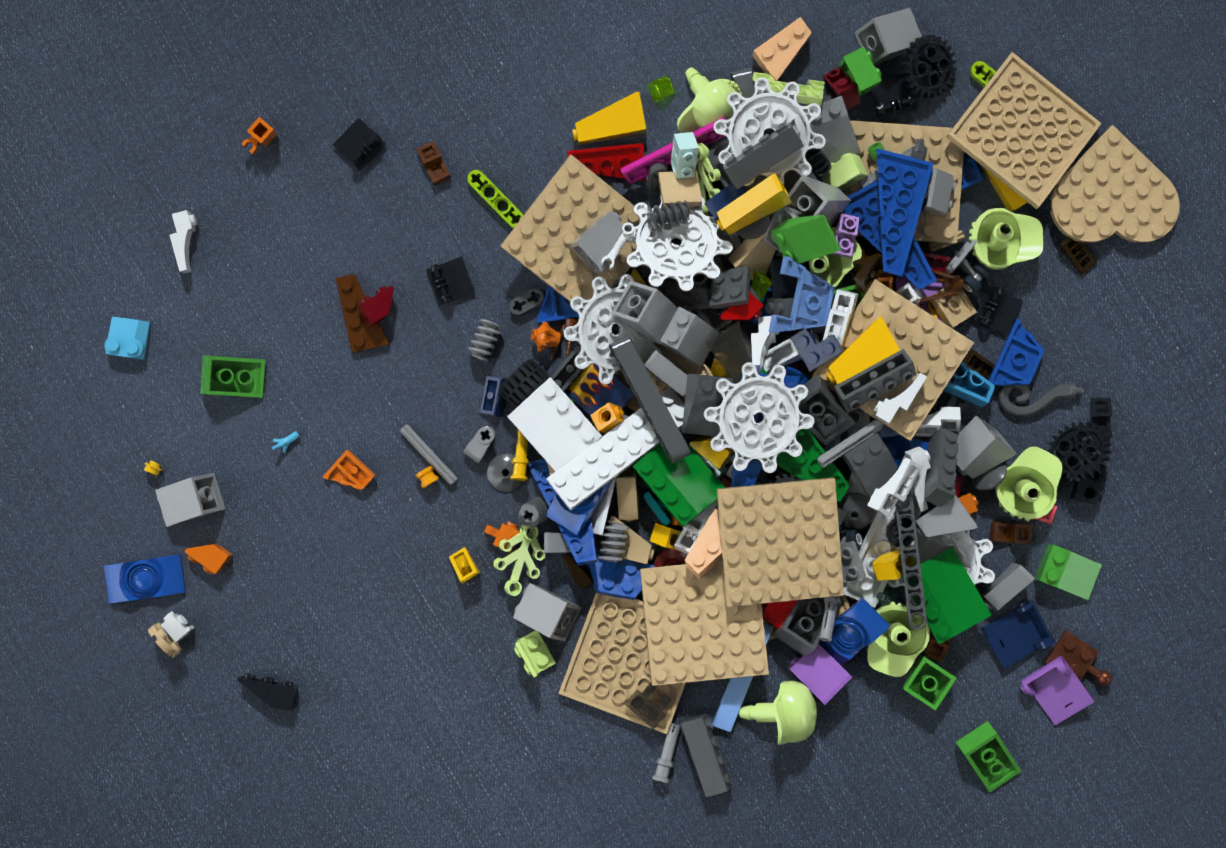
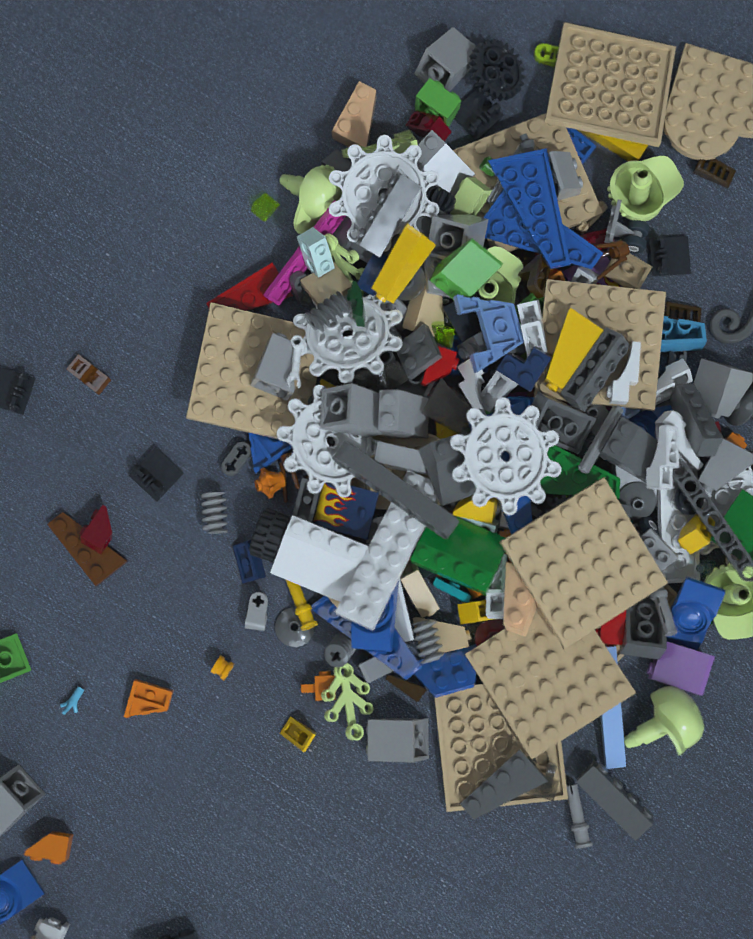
camera: 25 degrees left, 5 degrees down
light grey axle [400,424,457,485] -> none
lime beam [467,170,523,228] -> none
yellowish green bracket [514,630,556,678] -> none
yellow slope [572,92,646,145] -> none
light orange brick [590,403,625,434] -> none
lavender slope [831,213,859,258] -> none
blue wing [988,318,1045,386] -> none
none -> dark green slope [347,281,366,327]
none -> dark grey wing [460,749,548,820]

